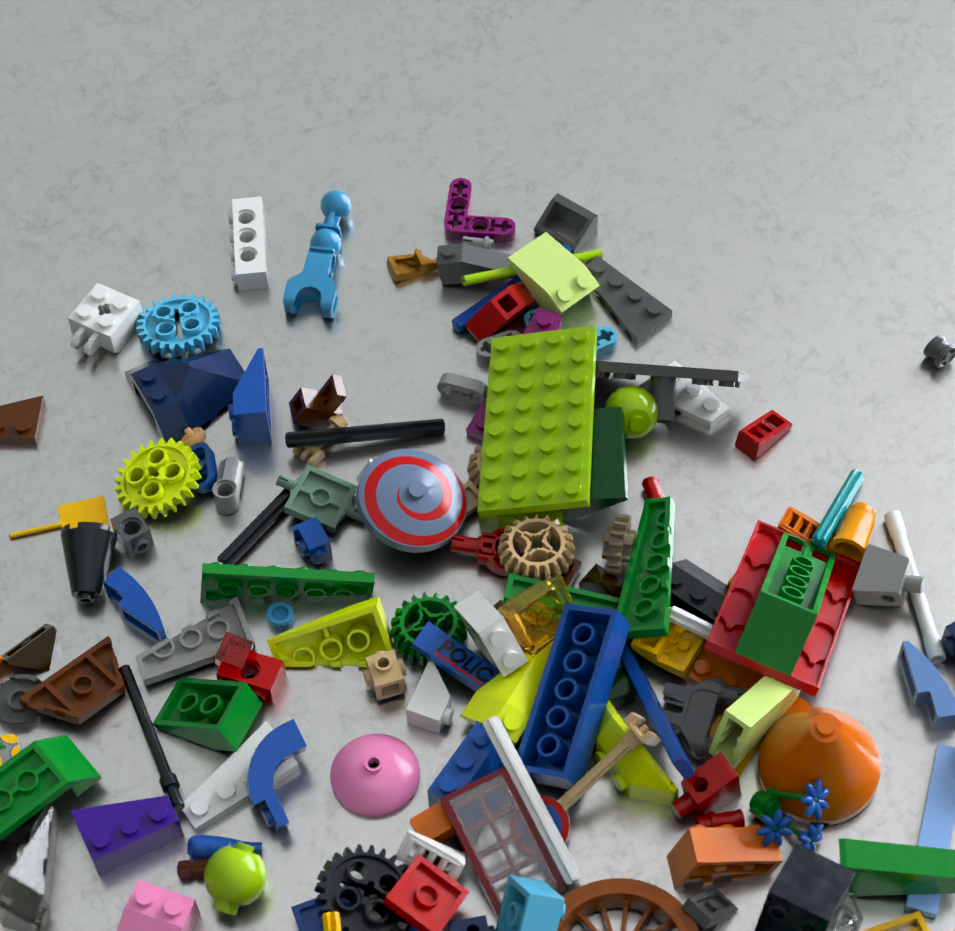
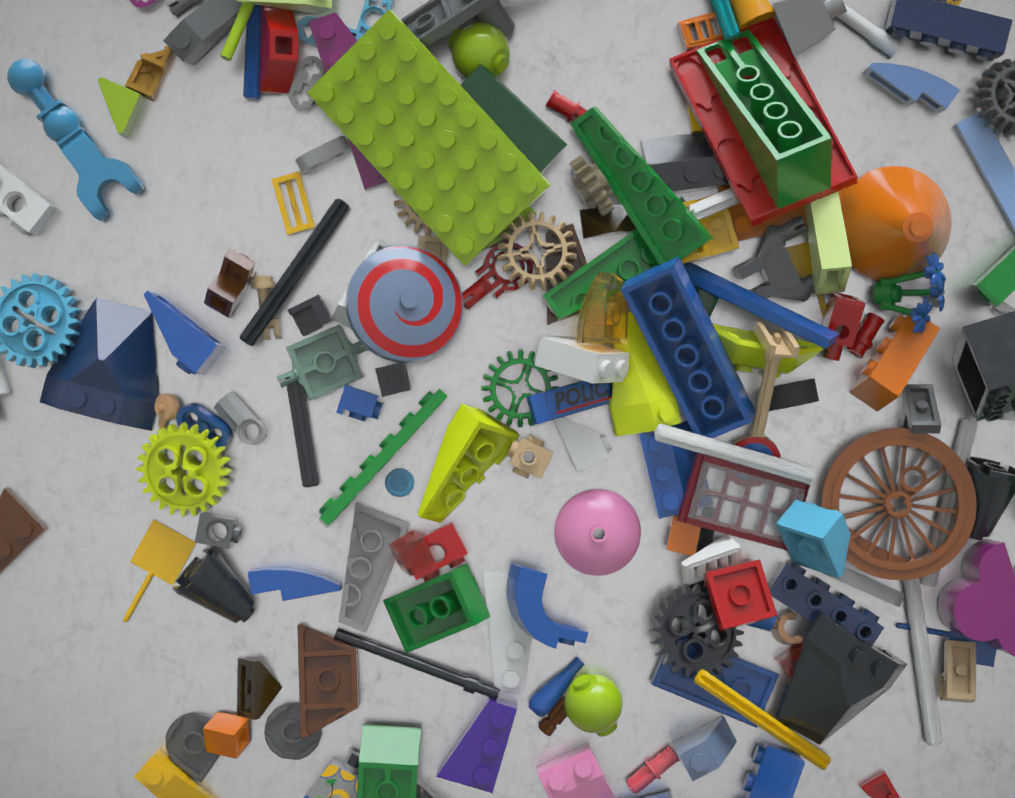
camera: 45 degrees left, 35 degrees up
none -> lime slope [97,77,146,138]
none -> yellow tile [271,171,316,236]
none -> black panel [288,294,334,336]
none -> black brick [375,363,412,397]
none -> black tyre [769,378,819,411]

